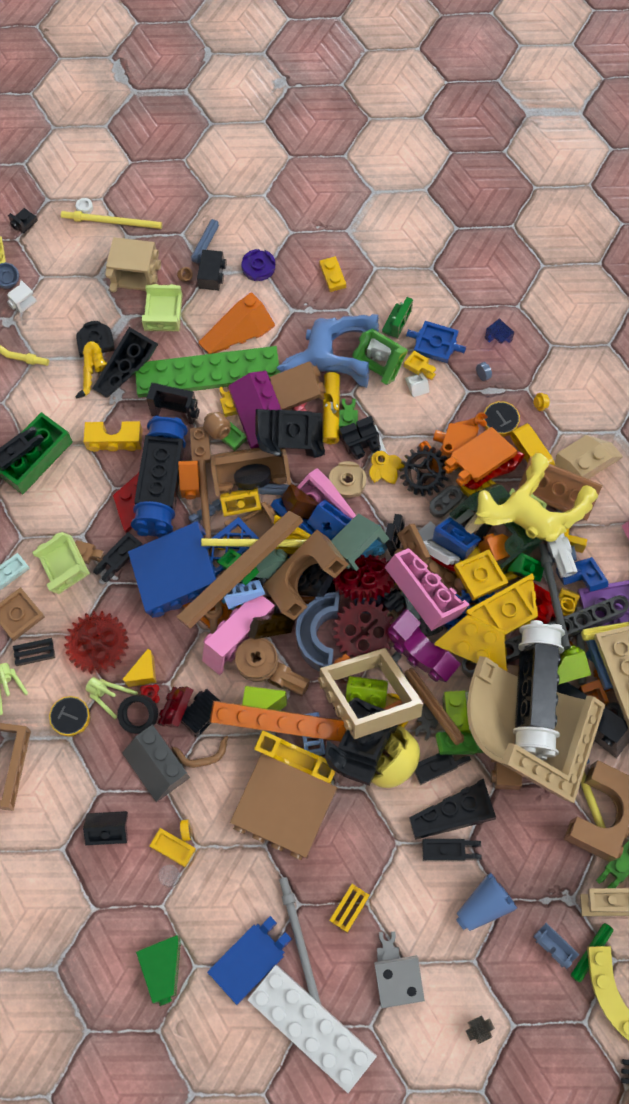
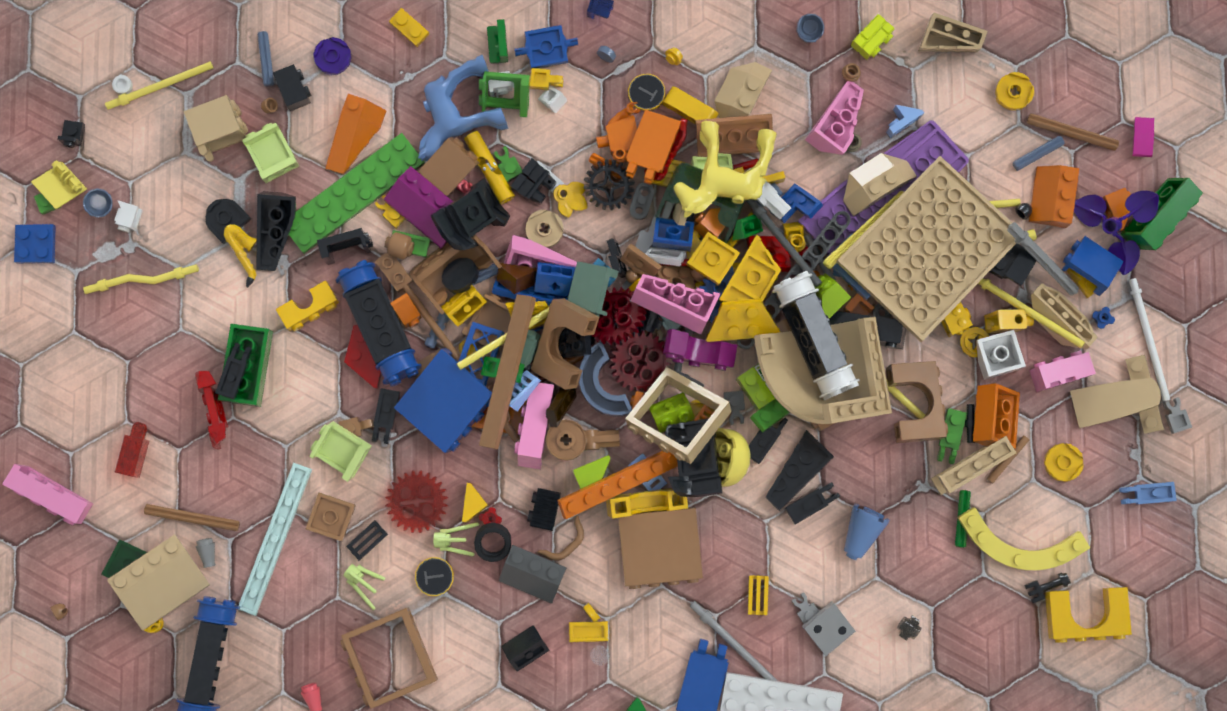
camera: 35 degrees left, 15 degrees up
dark red plate [157,686,194,727] -> none
medium nougat axle [405,668,464,745] -> none
sand blue hinge [533,923,580,969] -> none

